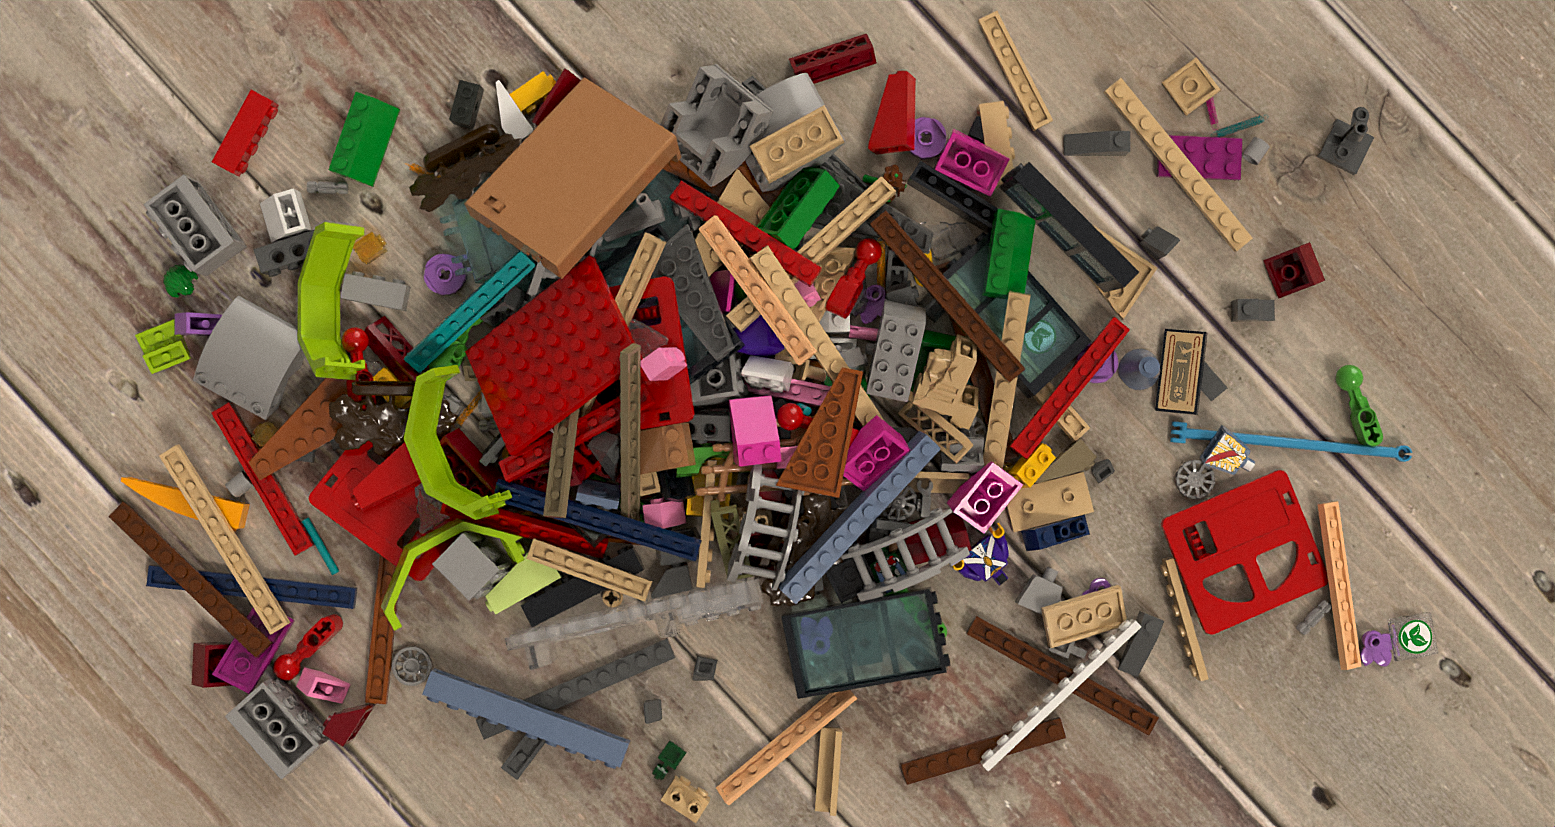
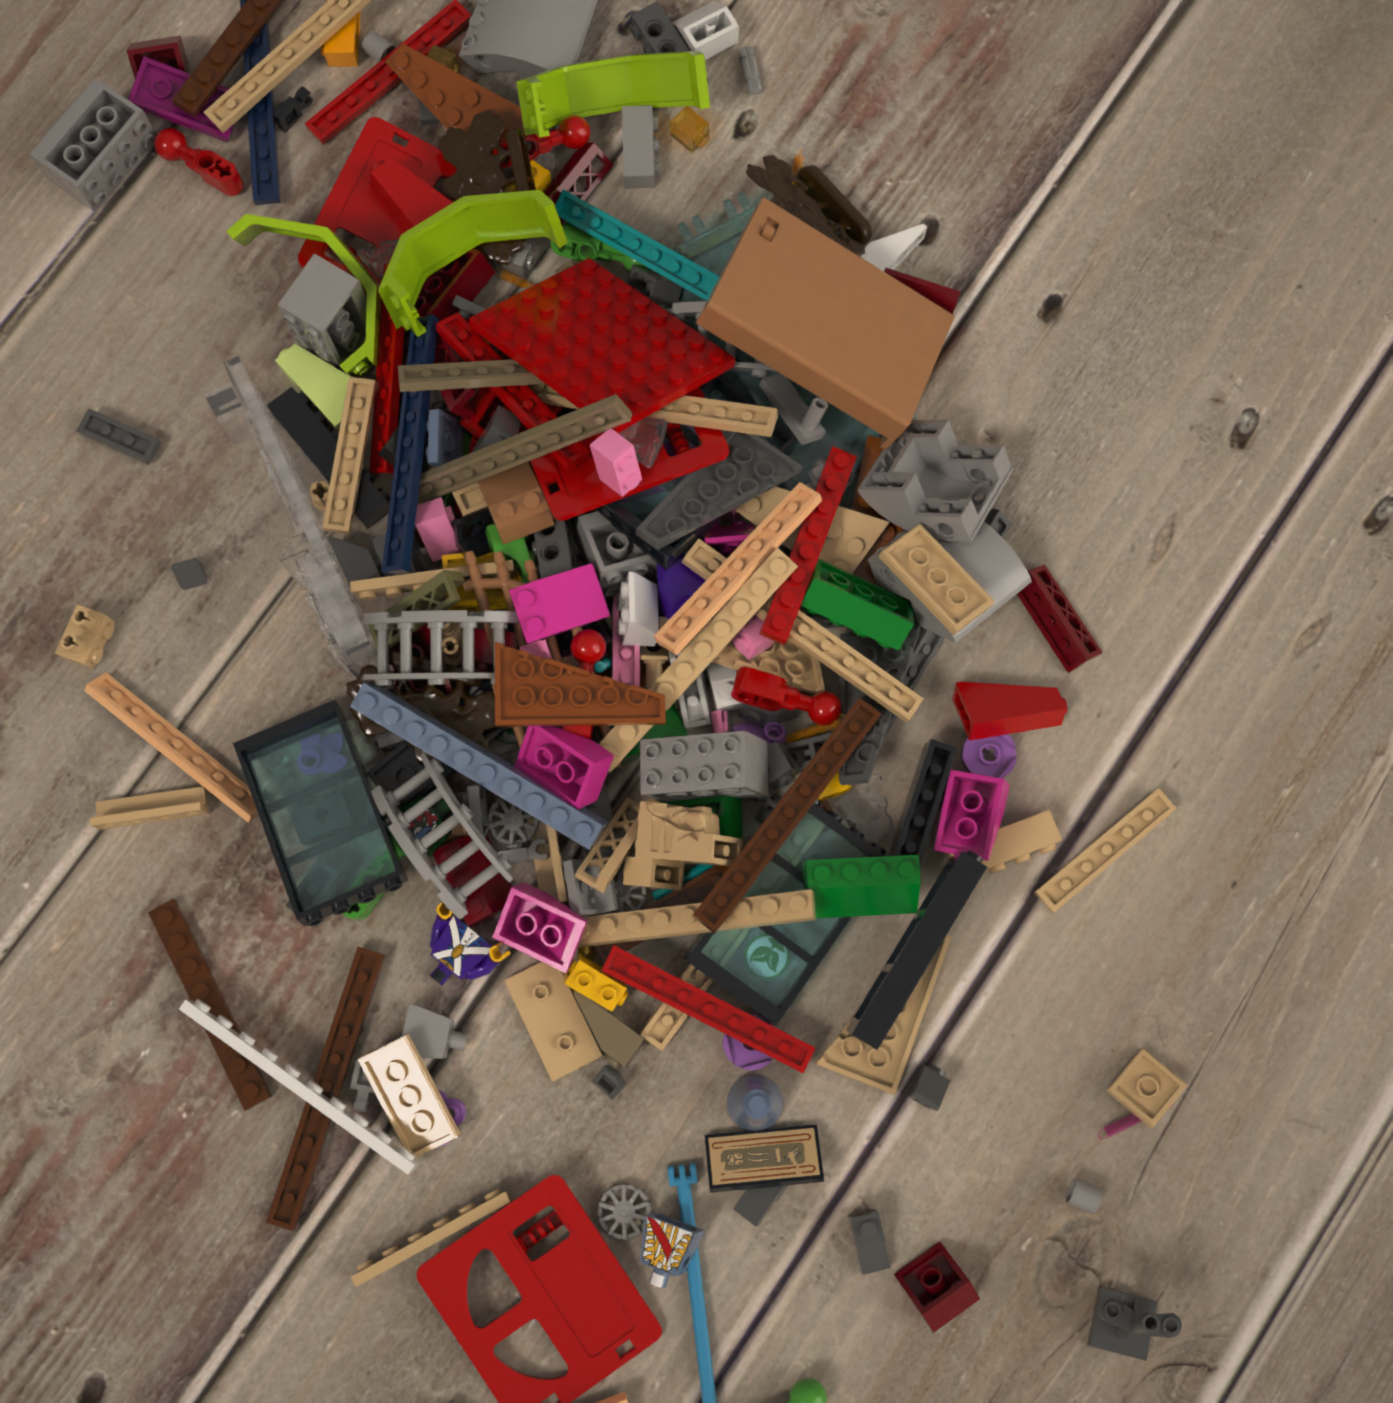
camera: 80 degrees right, 10 degrees down
bright pink slope [296,667,350,704] -> none
teal bar [302,518,340,575] -> none
dark red slope [322,703,375,747] -> none
green slope [328,92,400,187] -> none
dark orange plate [365,538,404,704] -> none
light grey wheel [392,646,432,686] -> none
sand blue brick [422,668,631,769] -> none
medium lavender plate [424,254,467,296] -> none
pearl dark grey brick [449,80,484,130] -> none
dark grey plate [476,638,676,740] -> none
yellow brick [509,71,556,115] -> none
dark green plate [652,740,687,781] -> none
dark grey slope [693,656,718,681] -> none
light grey brick [839,347,868,376] -> none
reddish brown plant [862,165,907,204] -> none
black slope [968,116,984,143] -> none
dark blue slope [1021,514,1090,551] -> none
dark grey slope [1064,131,1130,156] -> none
tan plate [1104,78,1253,252] -> none
dark grey slope [1118,611,1164,677] -> none
magenta plate [1157,135,1242,181] -> none
teal piece [1211,115,1268,137] -> none
none -> black plate [273,86,314,132]

